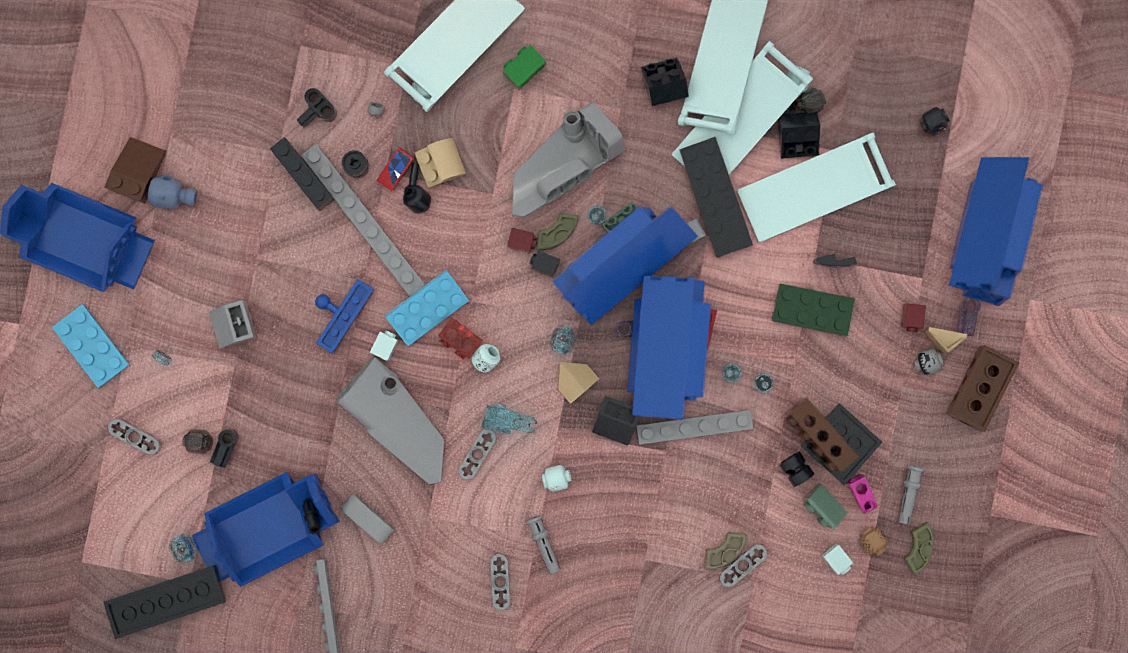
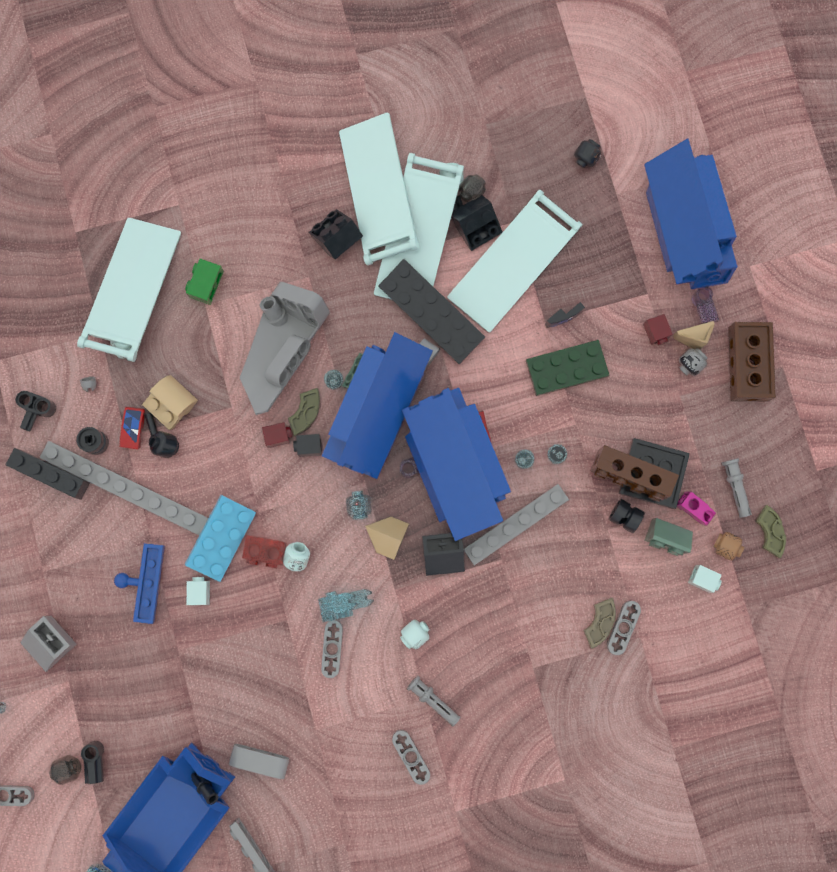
camera: 25 degrees left, 5 degrees down
light grey panel [337,357,444,484] -> none

